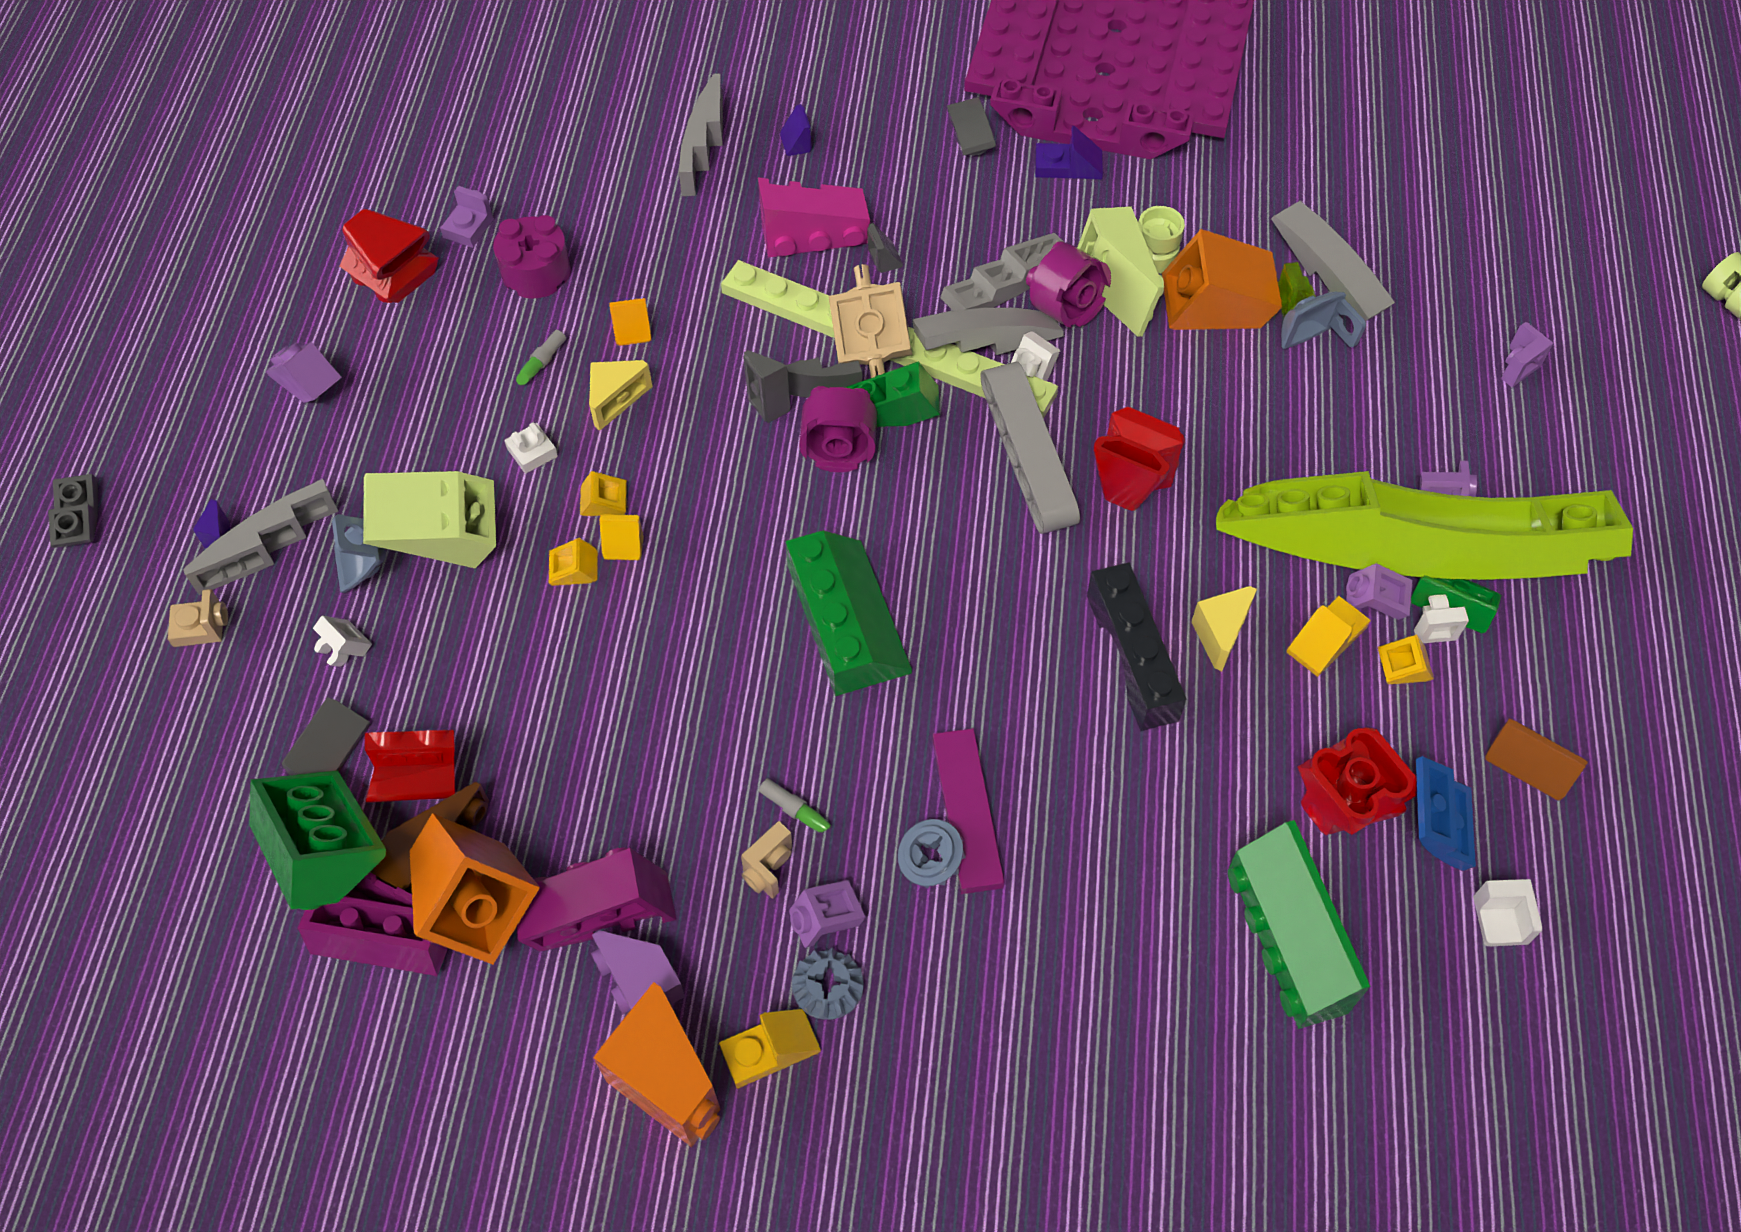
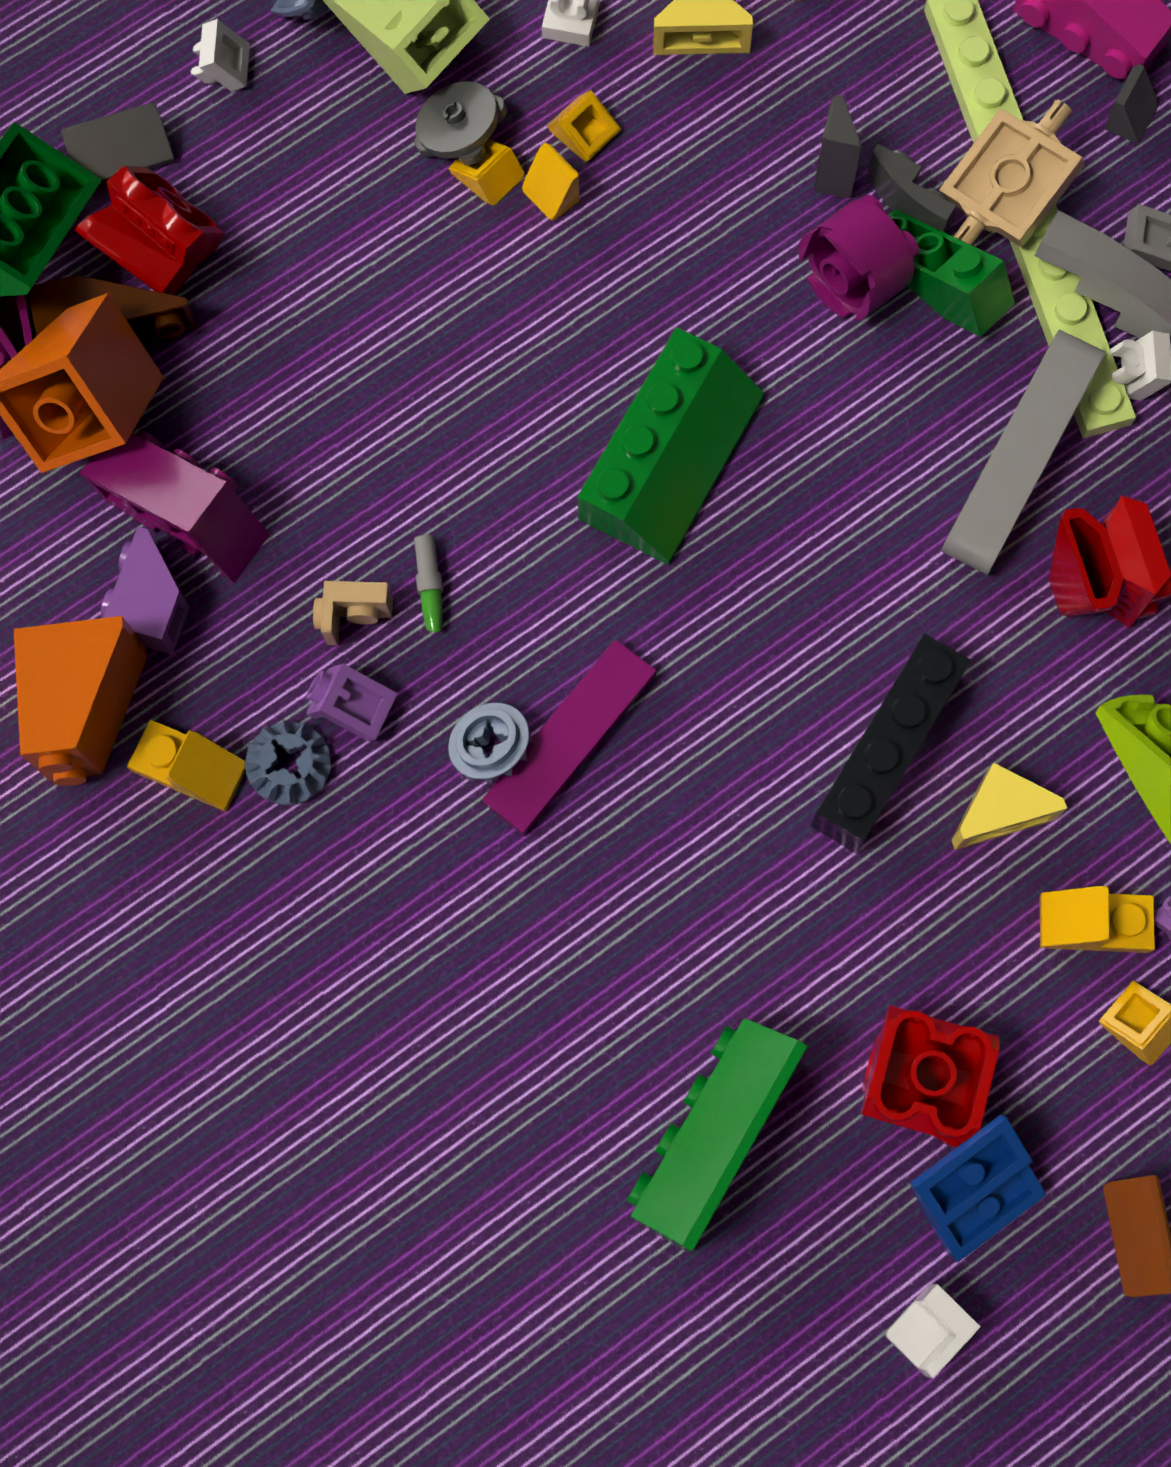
camera: 50 degrees right, 15 degrees up
none -> dark grey piece [415,81,507,165]

